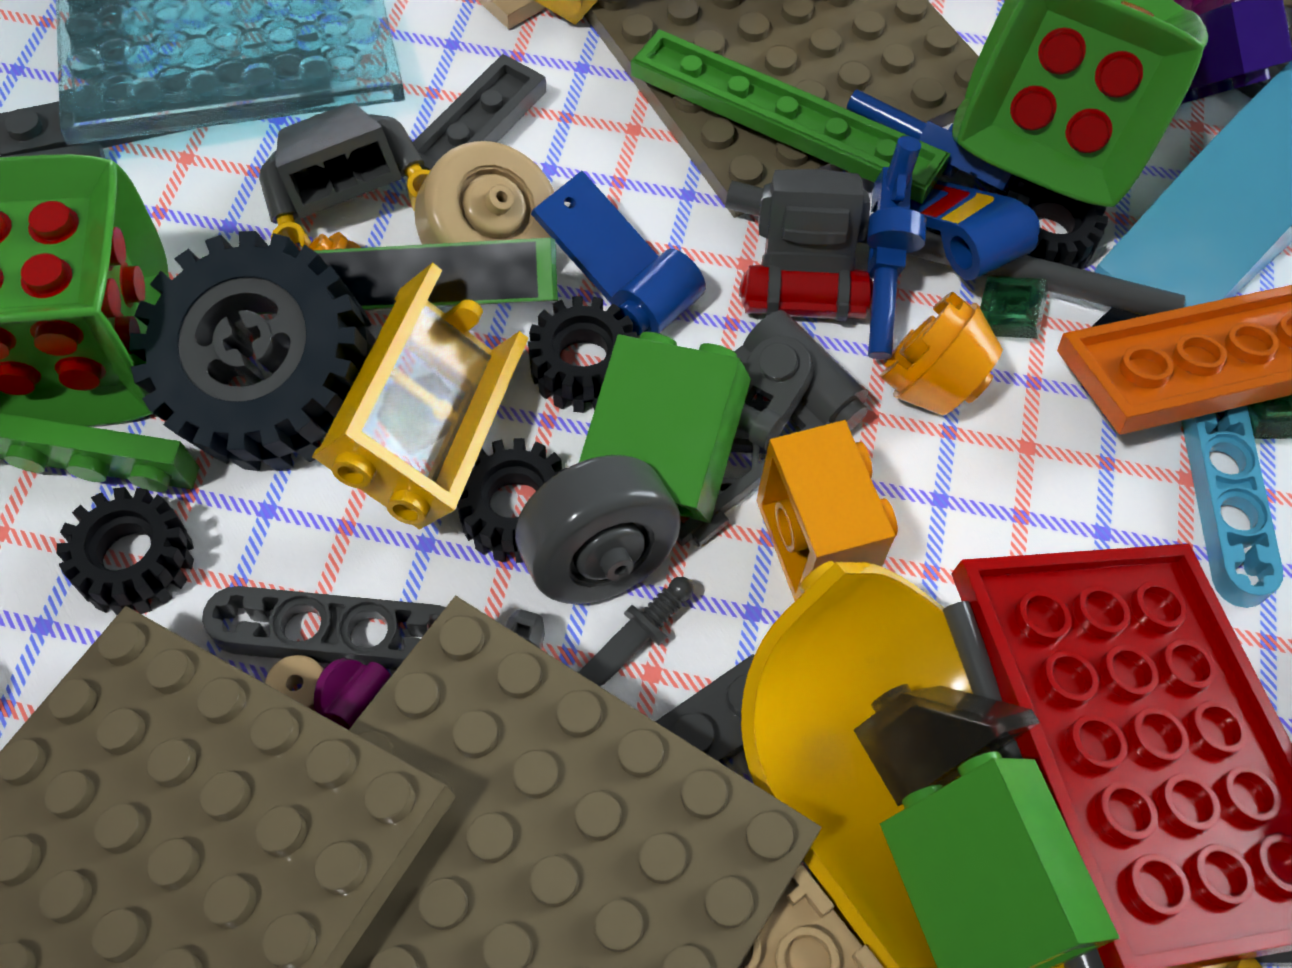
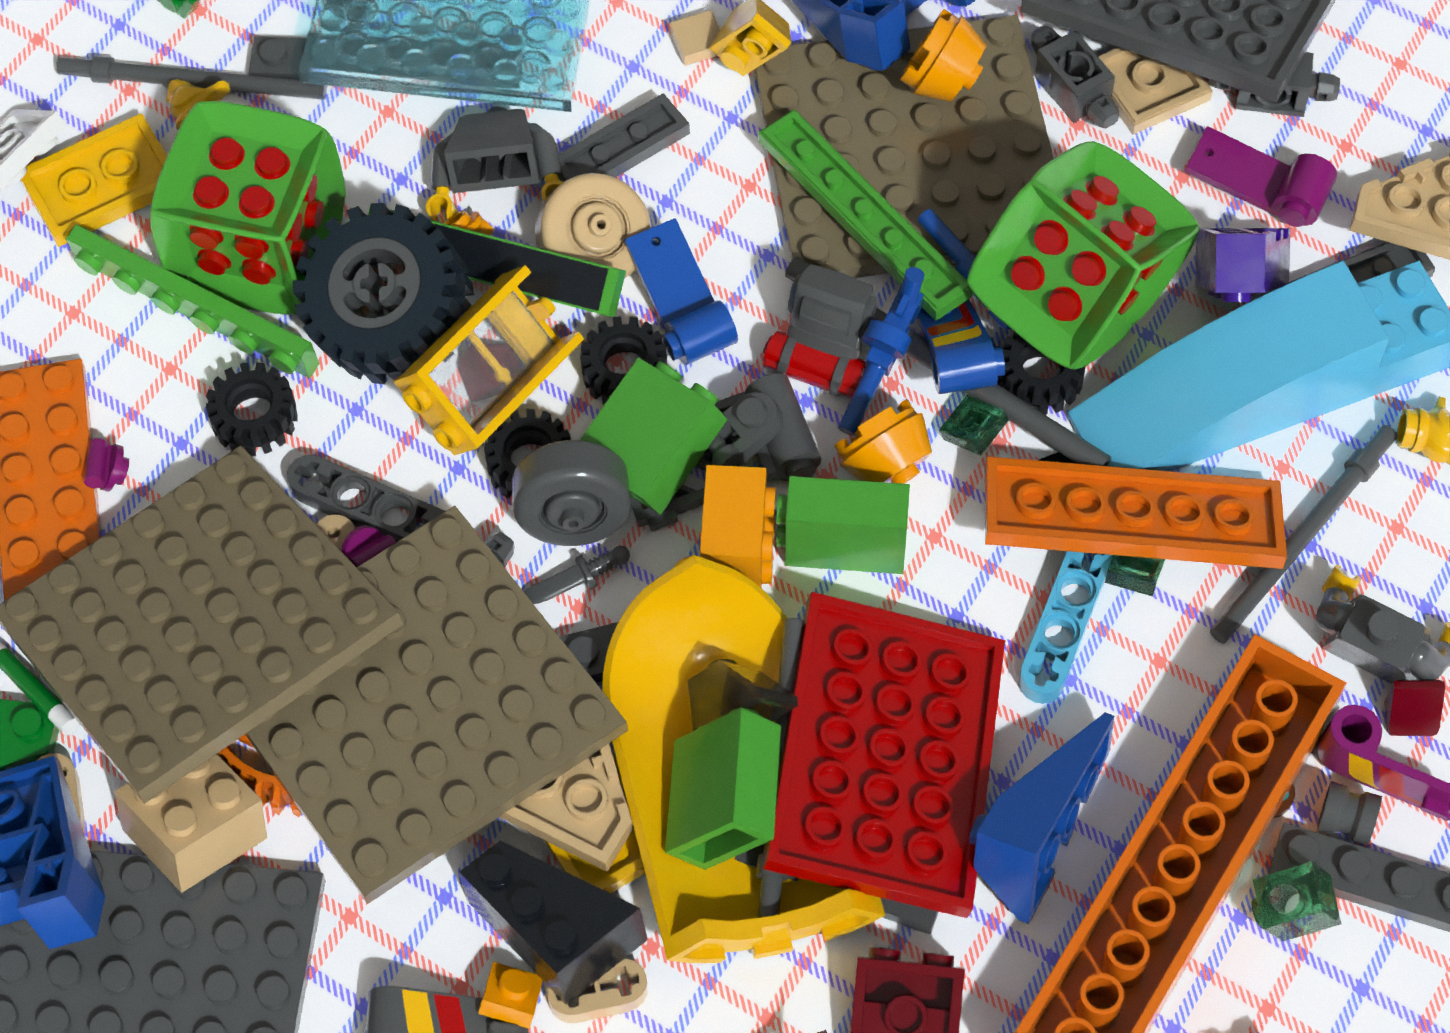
camera: 25 degrees right, 0 degrees up
none -> bright green brick [776,476,910,574]

